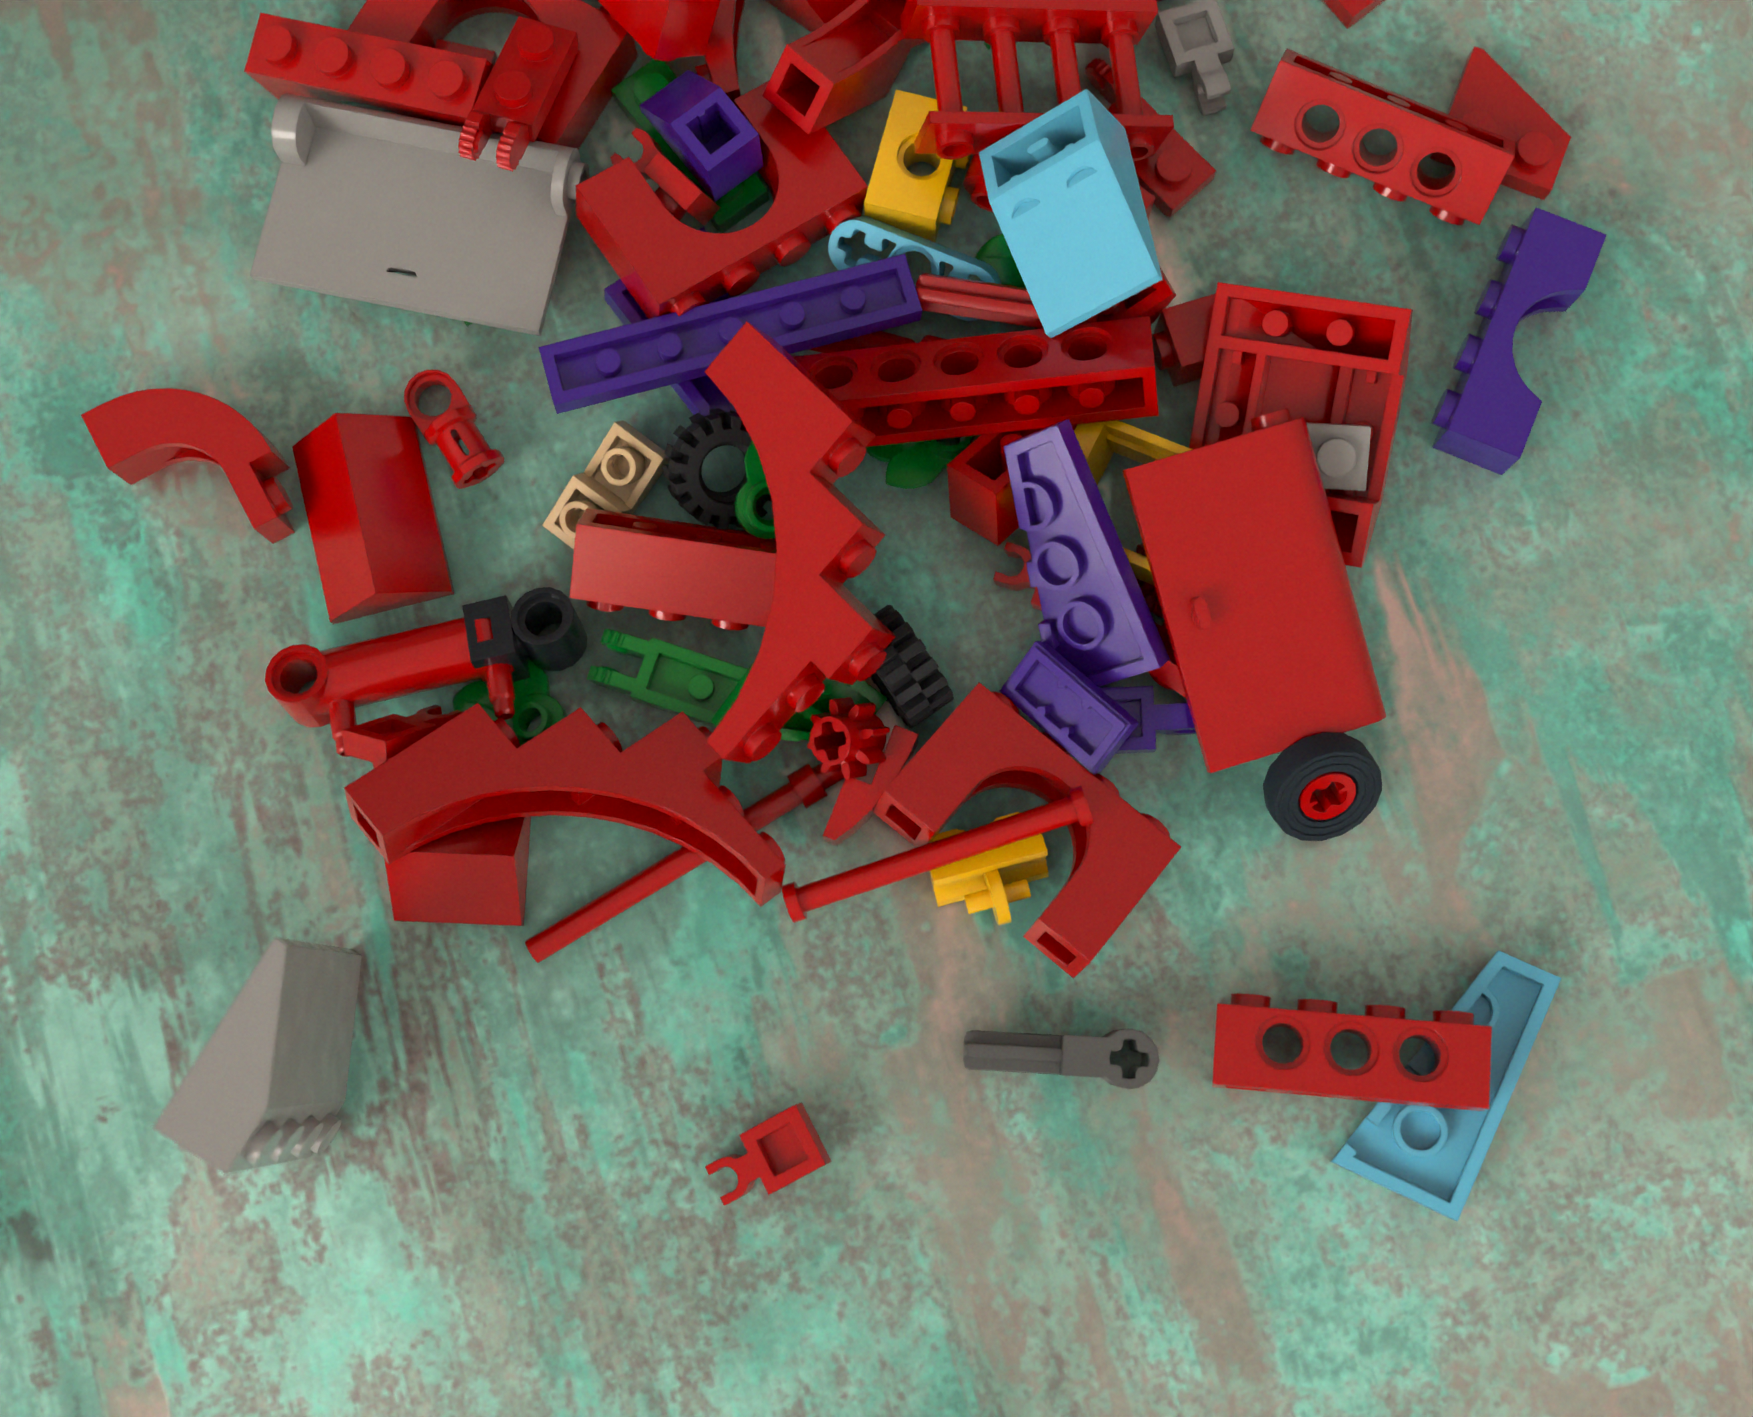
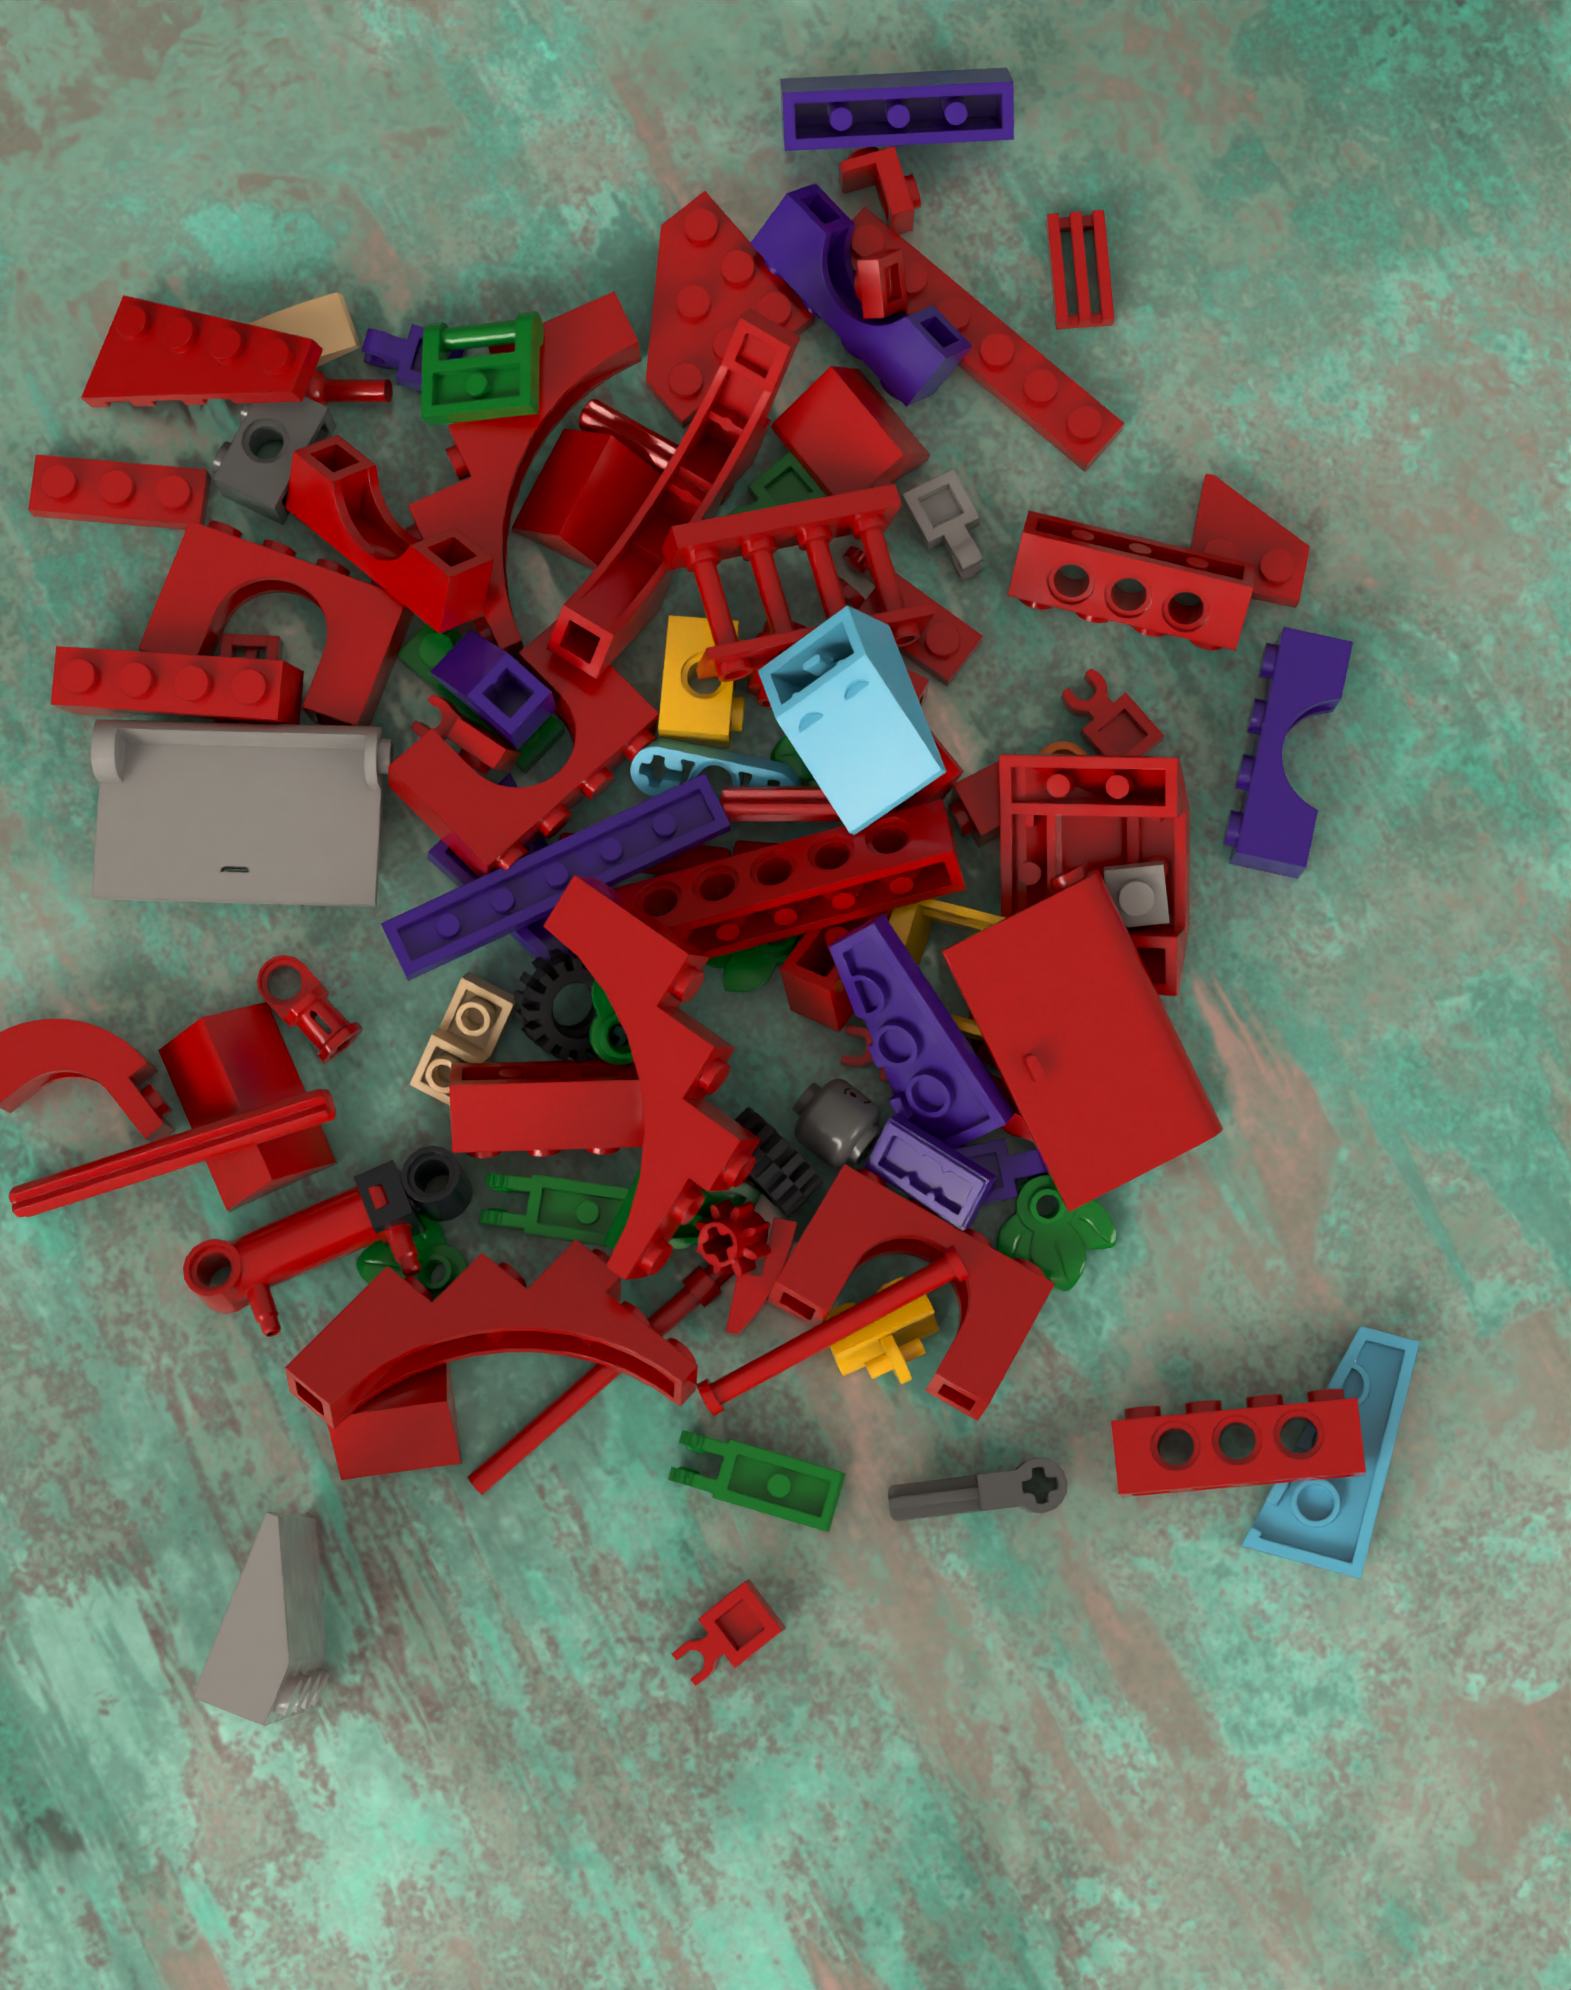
camera: 10 degrees left, 0 degrees up
red plate [342,705,462,768] -> none
red hinge [458,16,579,172] -> none
black bush [1263,732,1382,841] -> none
none -> red axle [9,1089,336,1218]
none -> green hinge [668,1430,846,1532]
none -> dark grey head [792,1079,884,1167]
none -> green plate [996,1174,1117,1291]
none -> red plate [1061,669,1164,756]

